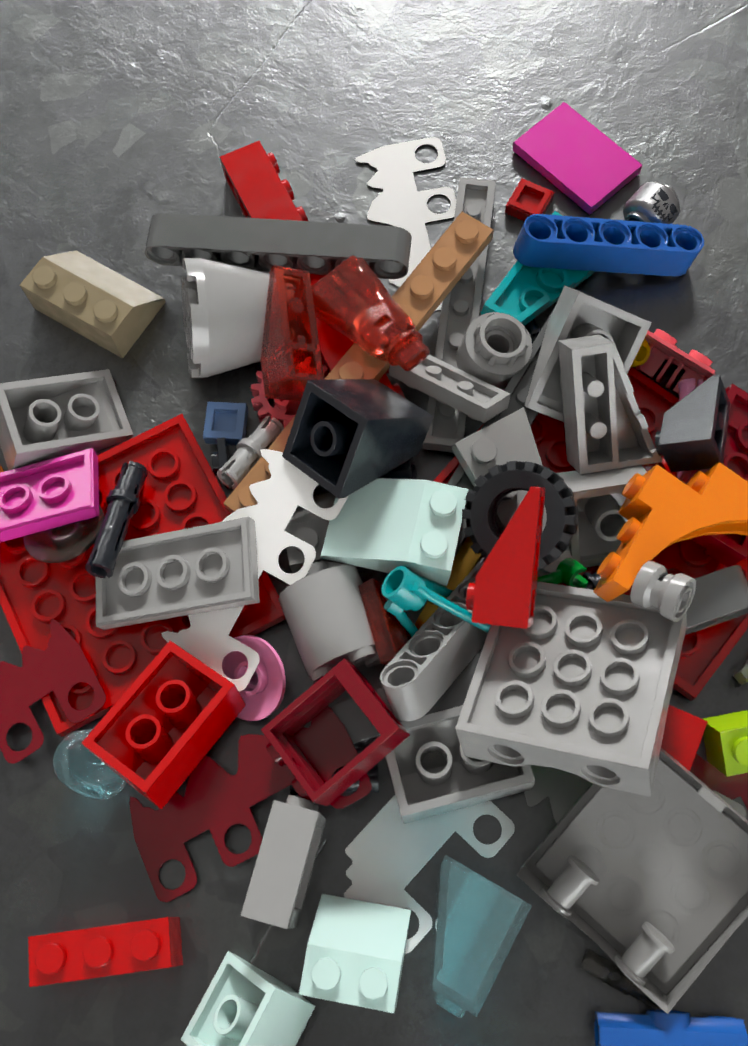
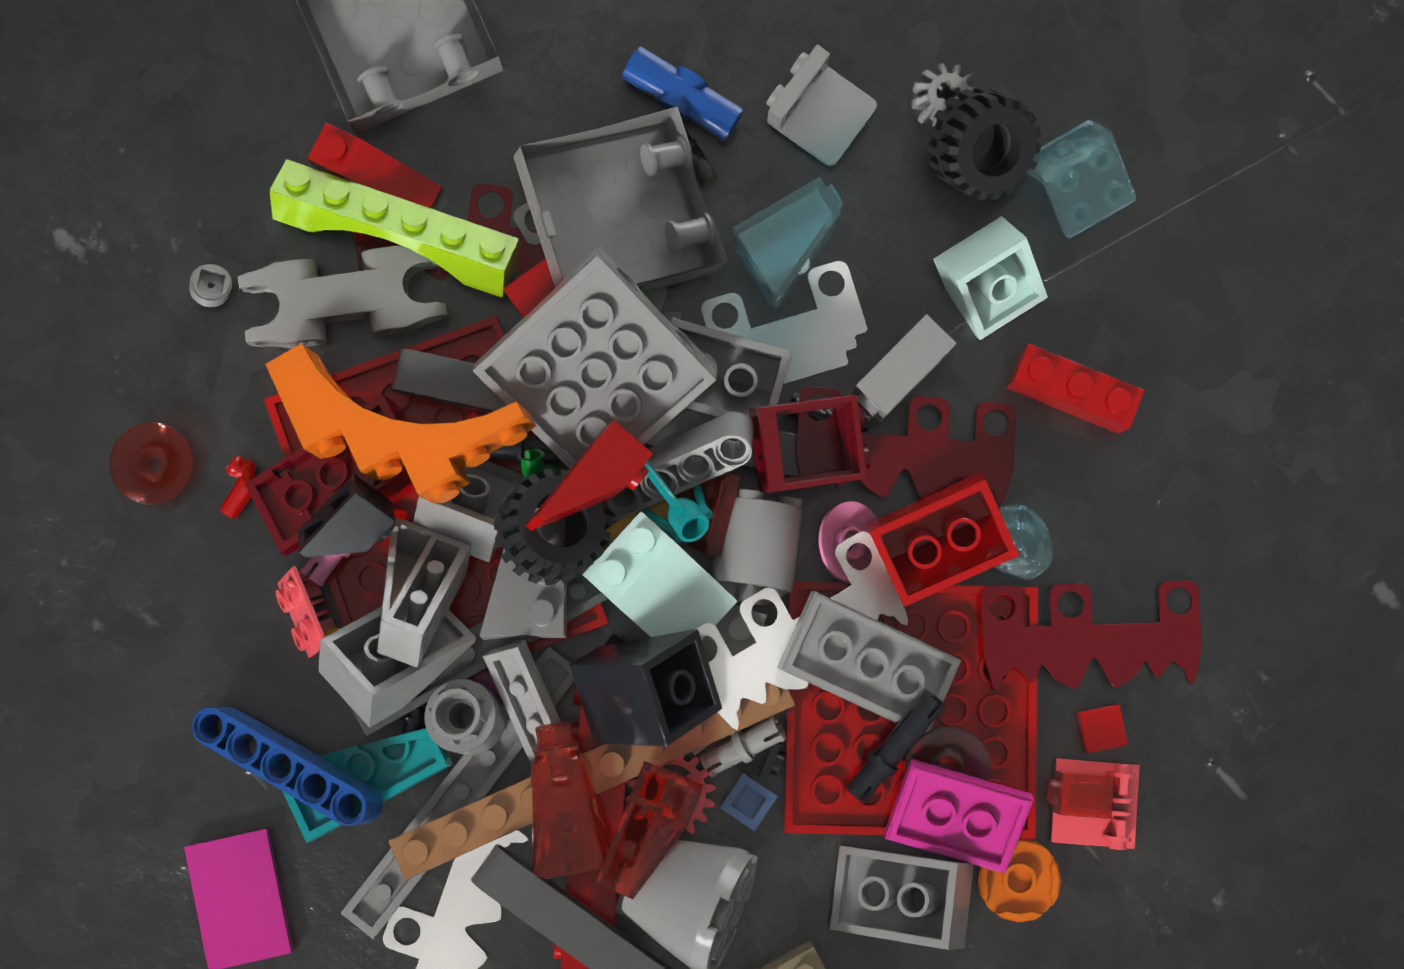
camera: 160 degrees left, 15 degrees up
light aqua slope [299,894,411,1013] -> none
red tile [505,178,555,221] -> none
flat silver head [623,181,680,224] -> none
light grey wheel [630,561,696,622] -> none

